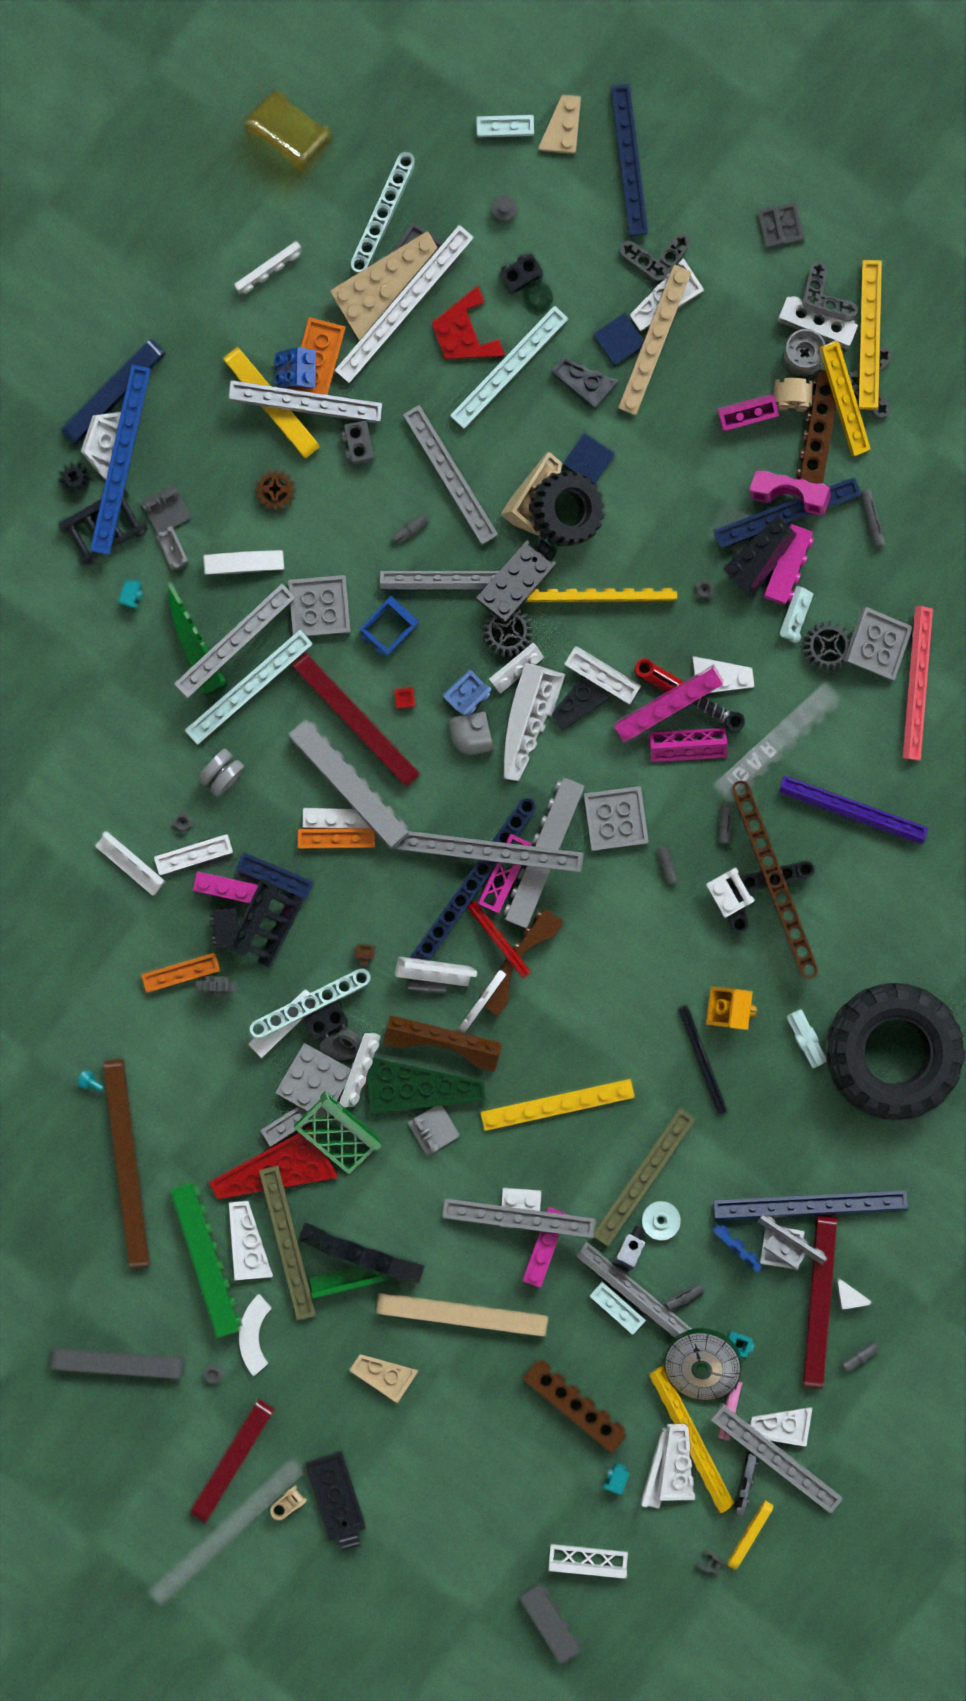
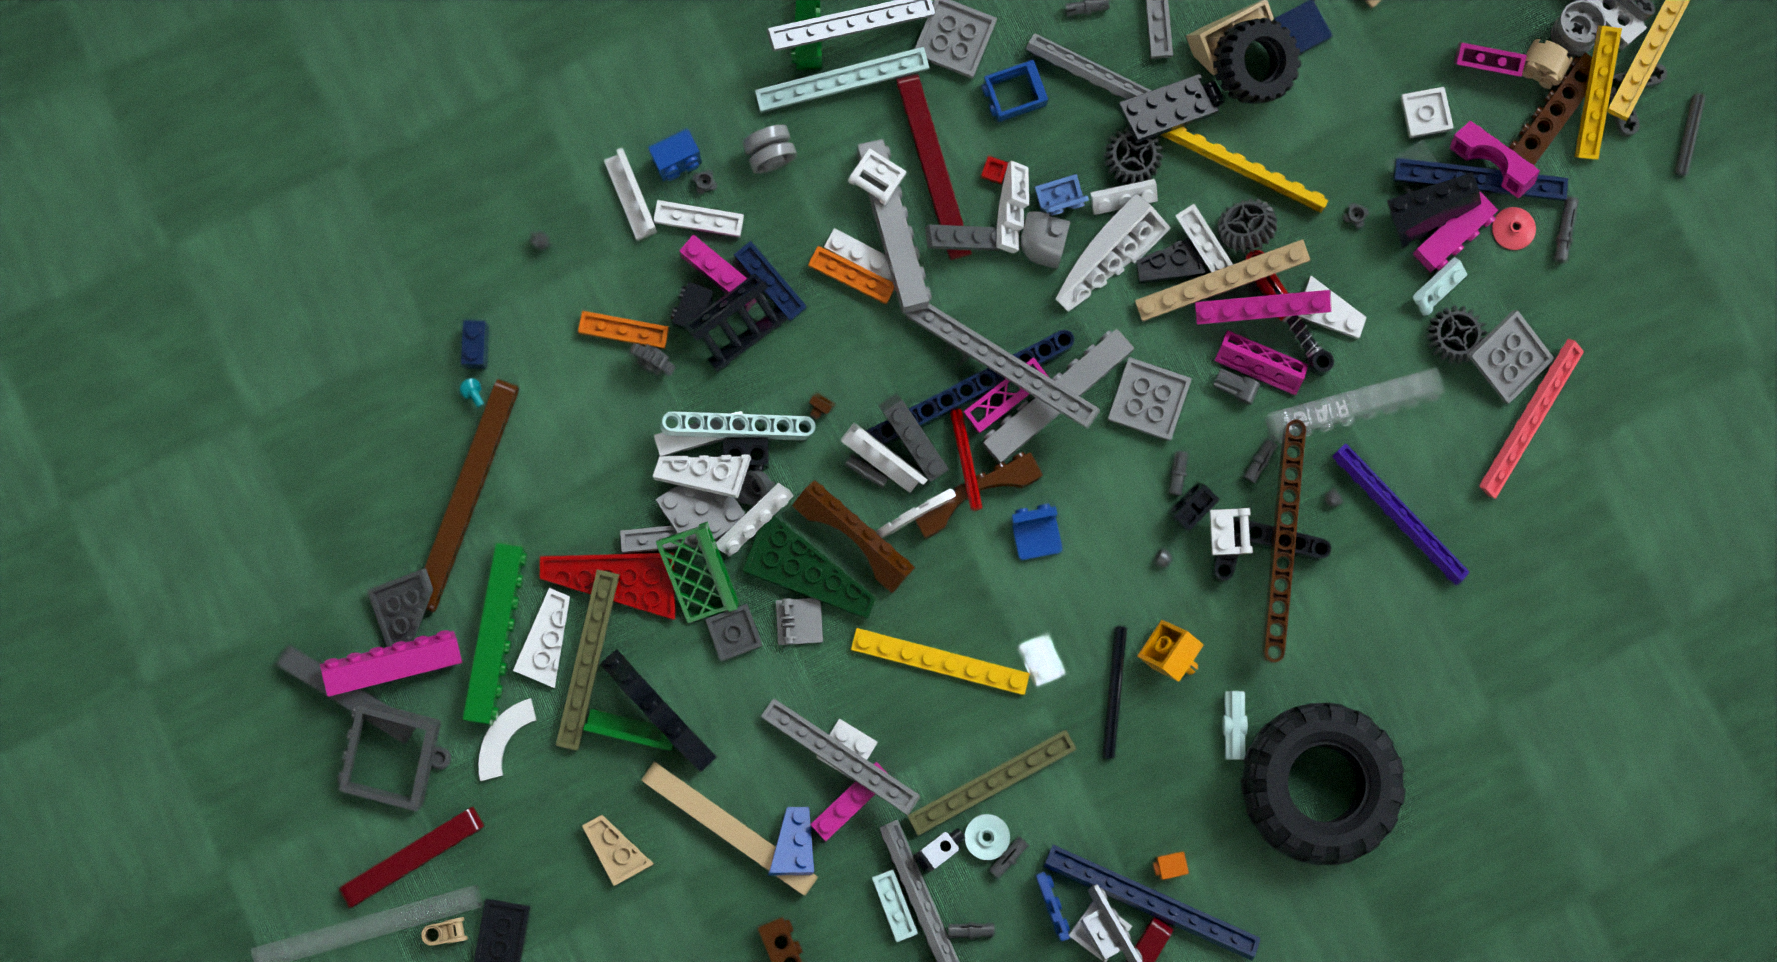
camera: 30 degrees right, 5 degrees down
none -> dark pink brick [320,630,462,697]
none -> dark grey window [337,700,442,811]
none -> dark grey plate [367,568,433,647]
none -> dark blue brick [461,320,489,369]
none -> dark grey plate [529,230,552,250]
none -> blue brick [648,128,702,181]
none -> white wing [653,455,751,498]
none -> dark grey plate [705,604,763,662]
none -> wing [768,807,814,876]
none -> white plate [848,148,907,205]
none -> dark grey brick [878,393,949,482]
none -> dark grey plate [925,225,1002,251]
none -> dark grey pin [989,836,1029,879]
none -> white slope [996,161,1029,254]
none -> blue bracket [1011,504,1062,560]
none -> clear plate [1017,633,1066,687]
none -> tan plate [1135,239,1311,321]
none -> dark grey hinge [1153,548,1173,568]
none -> orange brick [1153,851,1189,880]
none -> black brick [1167,482,1220,531]
none -> dark grey piece [1213,368,1260,405]
none -> dark grey gear [1218,198,1277,253]
none -> dark grey hinge [1325,488,1344,507]
none -> white plate [1400,87,1454,138]
none -> coral dish [1492,207,1536,250]
none -> dark grey axle [1675,93,1706,177]

